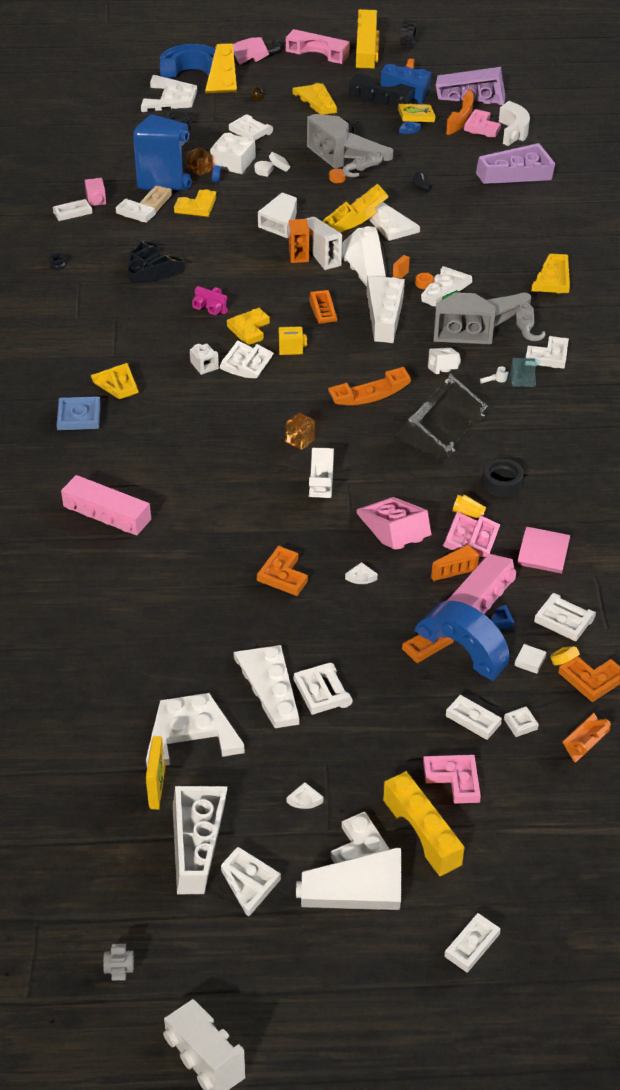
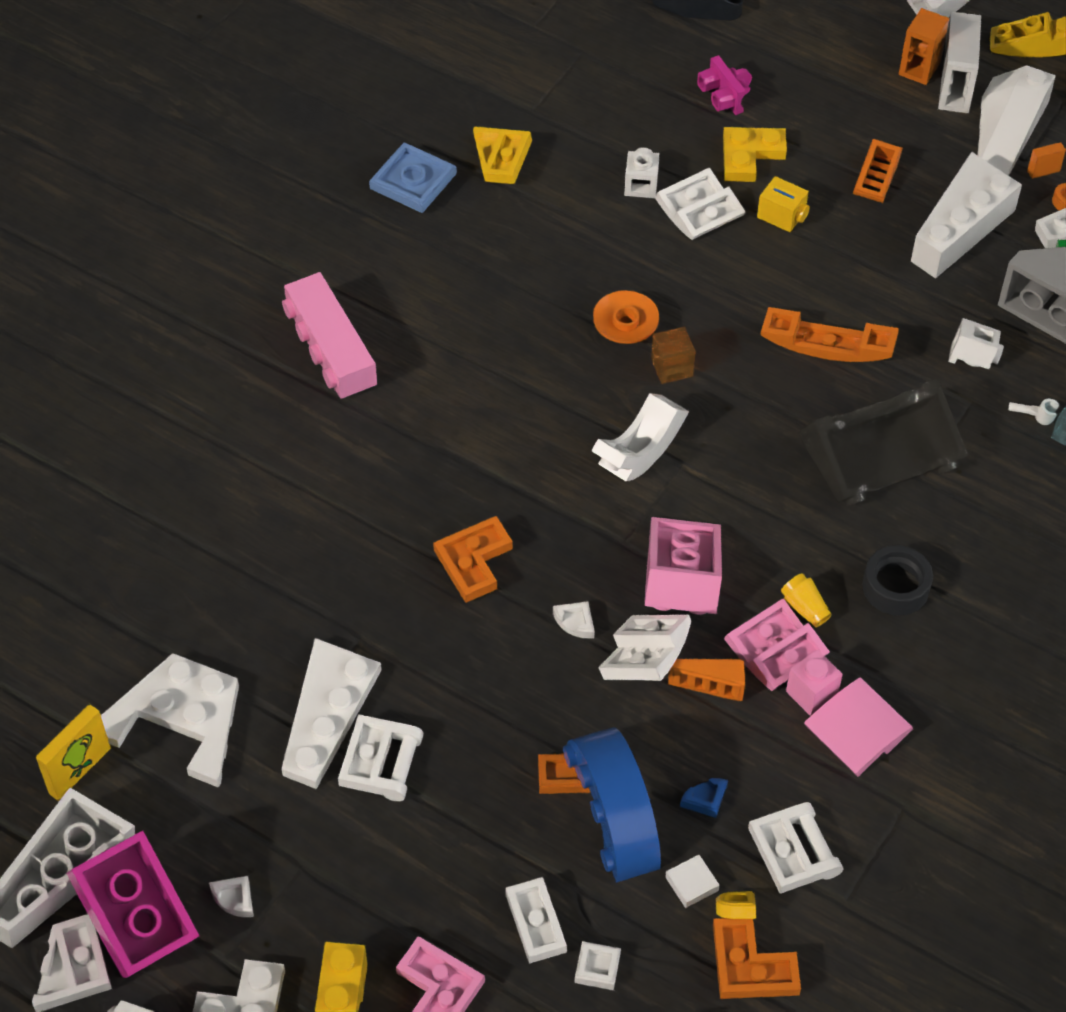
camera: 35 degrees right, 10 degrees up
bright pink brick [447,554,516,614] -> none
none -> dark pink brick [66,831,199,978]
none -> orange dish [593,290,659,344]
none -> white slope [599,615,691,681]
none -> bright pink brick [786,649,843,716]

